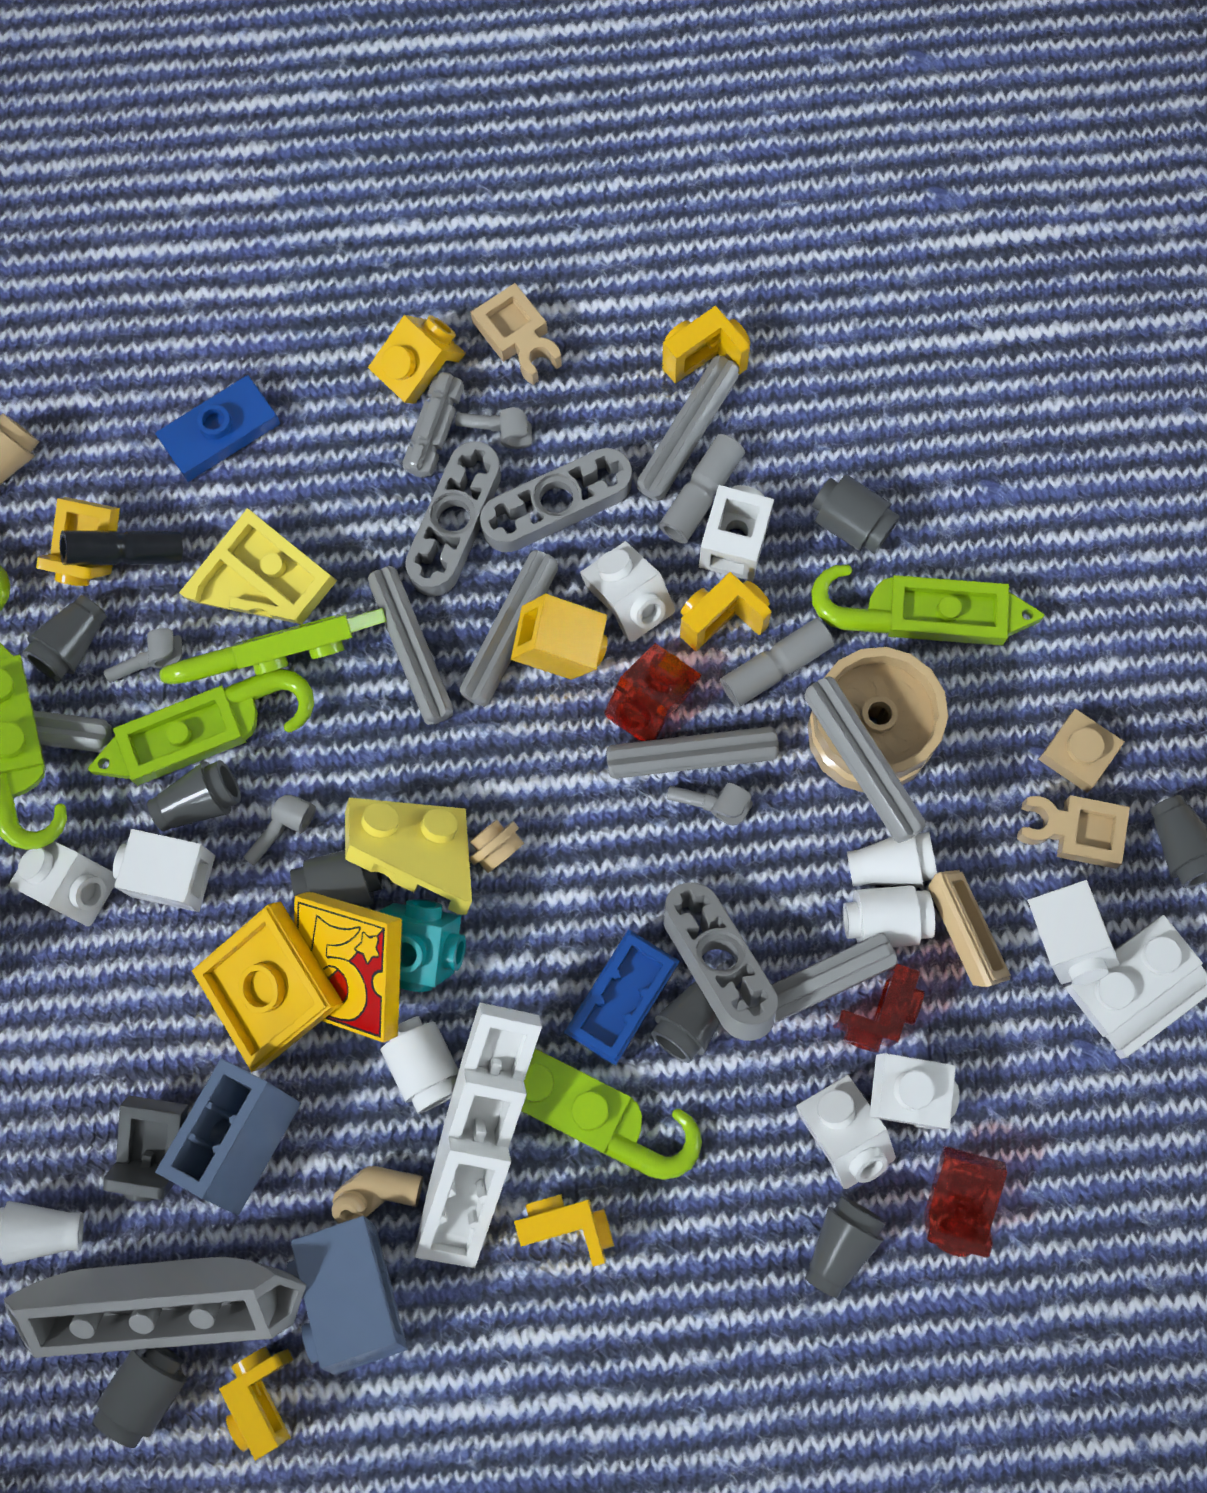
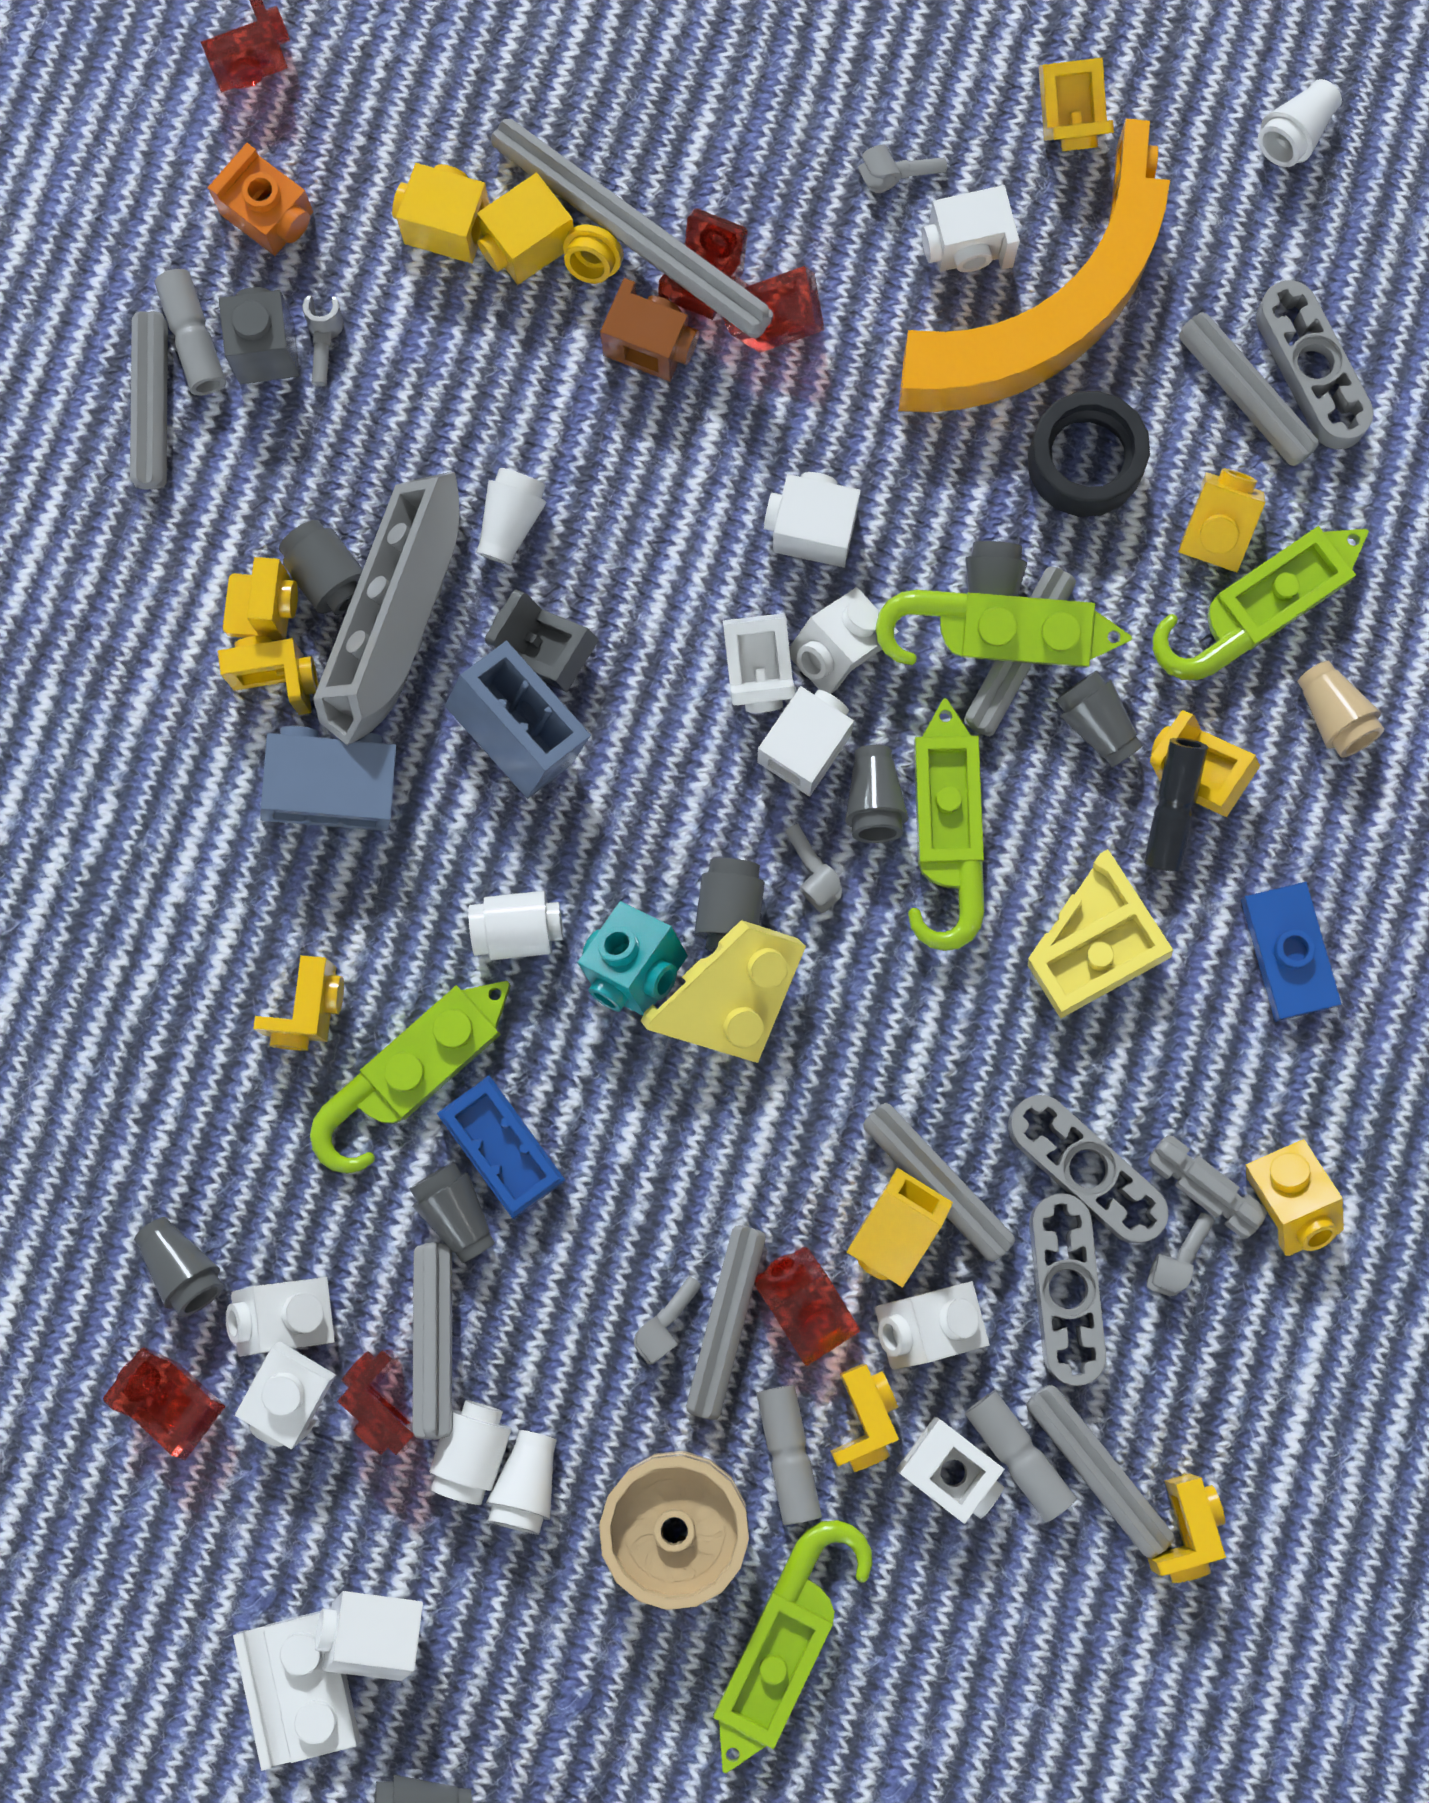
camera: 110 degrees right, 5 degrees up
light grey hand [104,628,182,683] -> none
lime plate [159,608,387,684] -> none
yellow tile [192,902,343,1072] -> none
tile [294,892,402,1043] -> none
tan arm [331,1166,423,1224] -> none
light grey axle [368,566,453,725] -> none
white slope [414,1002,542,1268] -> none
tan plate [469,819,524,873] -> none
tan plate [471,283,562,385] -> none
light grey beam [663,882,778,1041] -> none
light grey axle [804,676,926,843] -> none
dark grey brick [812,474,900,554] -> none
tan tile [928,870,1011,987] -> none
tan plate [1017,795,1130,869] -> none
tan plate [1038,708,1125,793] -> none
none -> yellow bracket [223,557,298,640]
none -> white bracket [723,613,795,713]

